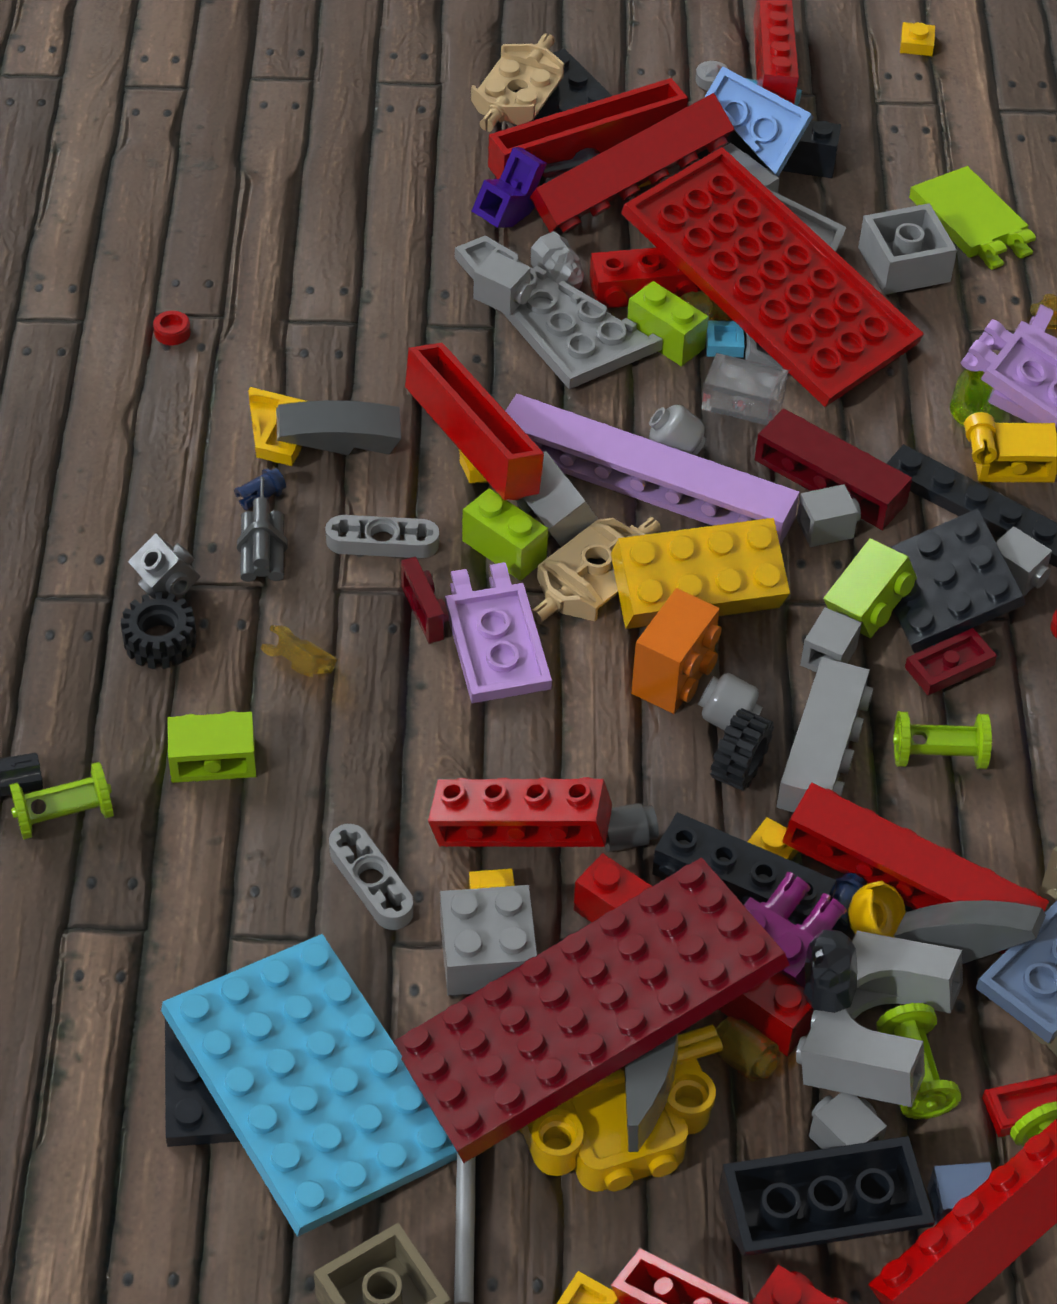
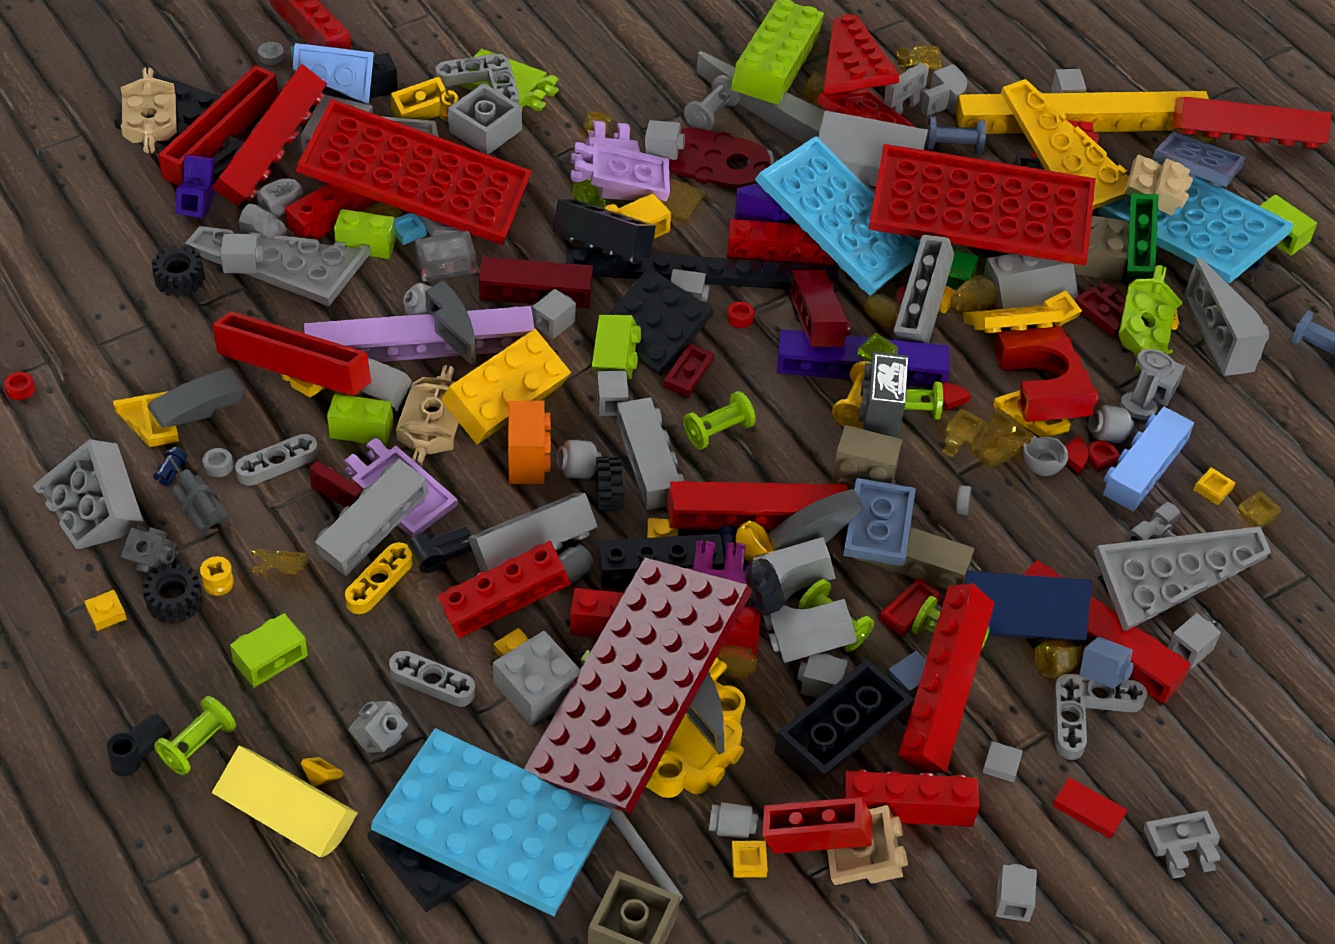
camera: 35 degrees left, 0 degrees up
none -> light grey wedge [33,439,143,549]
none -> yellow plate [84,590,127,631]
none -> black tyre [151,246,205,297]
none -> yellow wheel [200,556,234,596]
none -> light grey tile [202,448,233,478]
none -> light yellow brick [212,746,358,857]
none -> light grey rock [257,178,304,218]
none -> yellow slope [301,757,344,787]
none -> light grey brick [315,458,429,576]
none -> yellow beam [345,542,413,614]
none -> light grey brick [348,701,408,753]
none -> yellow hinge [391,77,458,122]
none -> black piece [408,526,472,573]
none -> dark grey slope [425,281,476,365]
none -> light grey beam [436,54,519,104]
none -> light grey brick [468,493,598,572]
none -> black brick [553,199,656,262]
none -> light grey brick [709,802,758,840]

